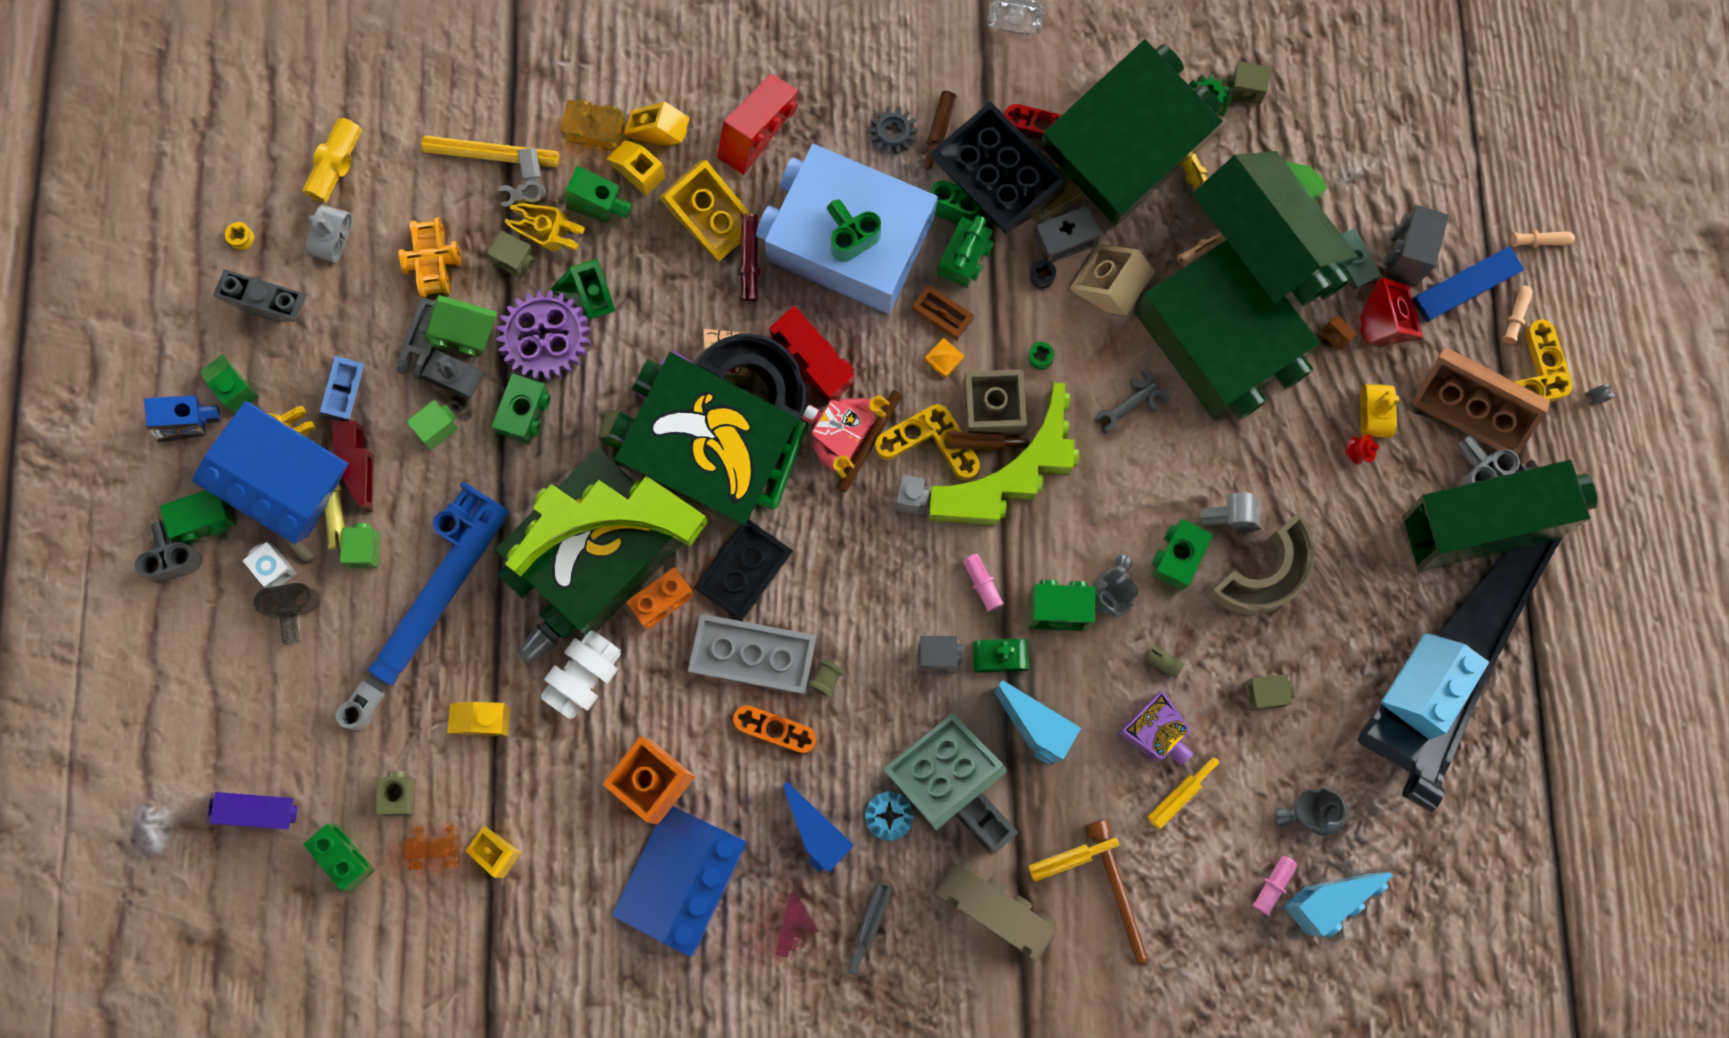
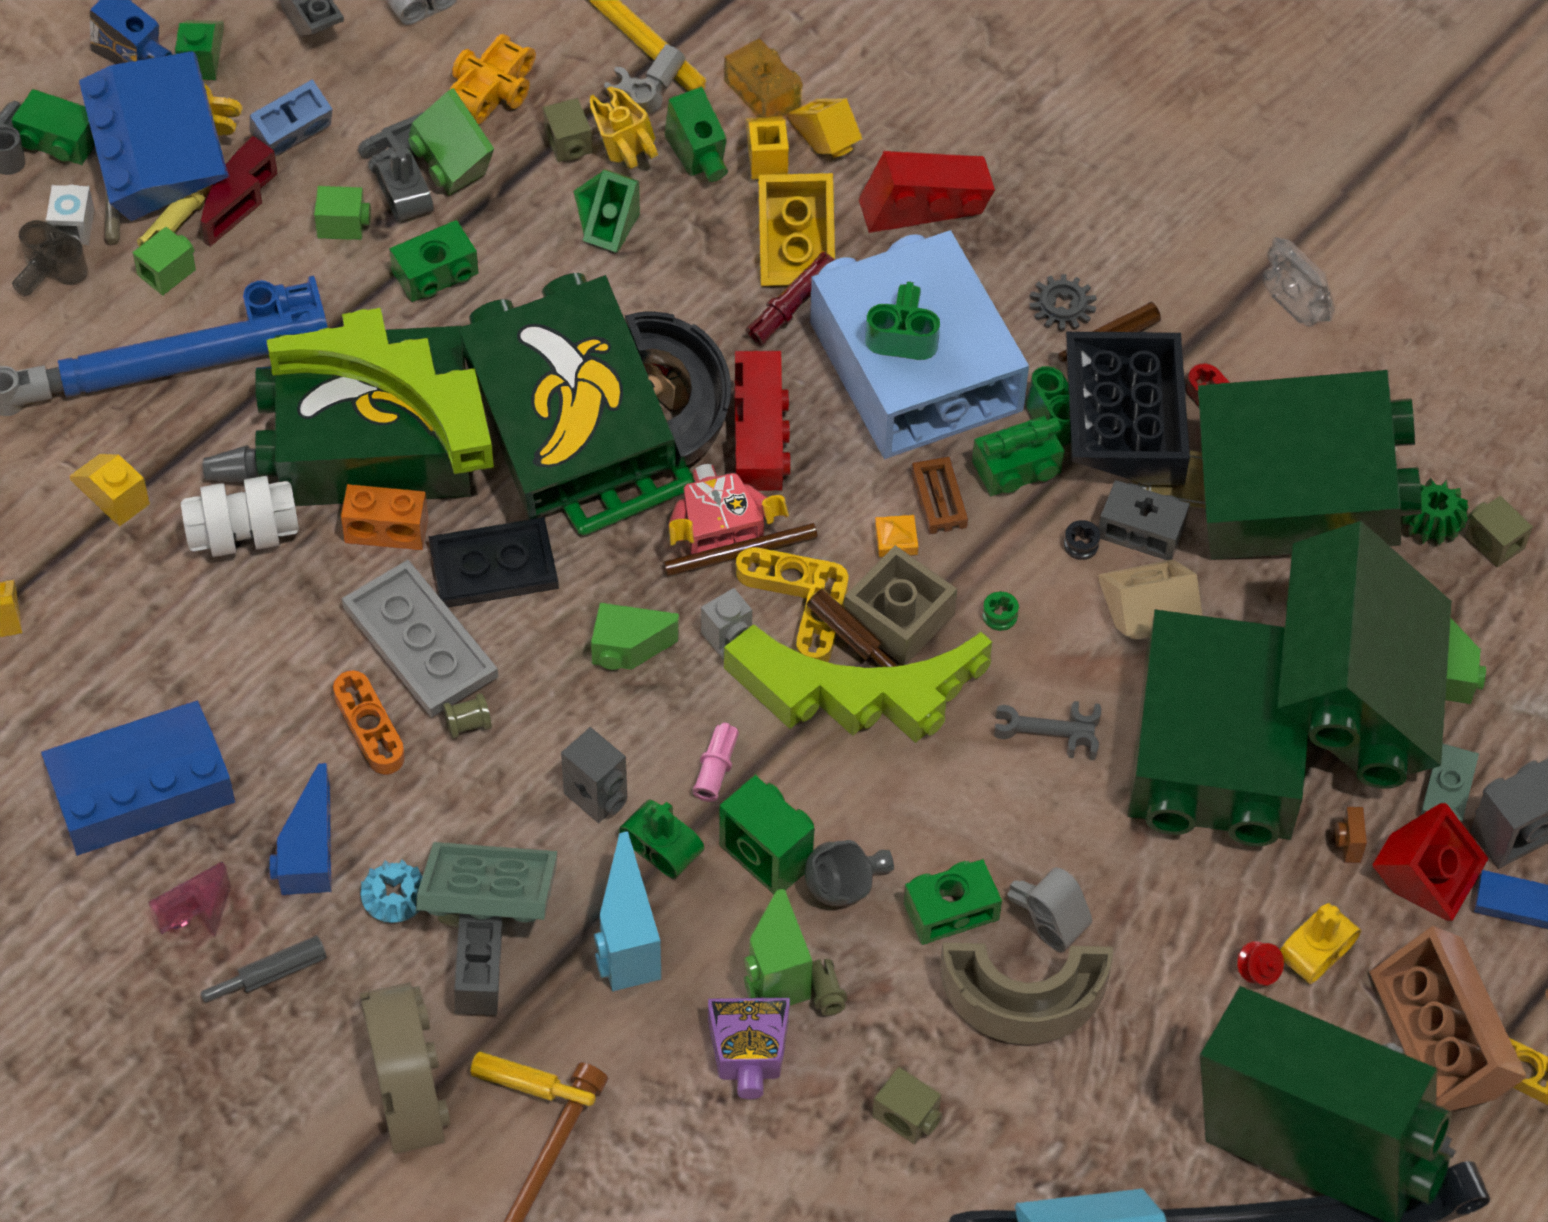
camera: 45 degrees right, 20 degrees down
medium lavender gear [496,290,591,382] -> none
orange brick [602,736,696,825] -> none
yellow axle [1147,757,1219,830] -> none
none -> bright green slope [591,603,679,670]
none -> bright green slope [744,889,813,1006]

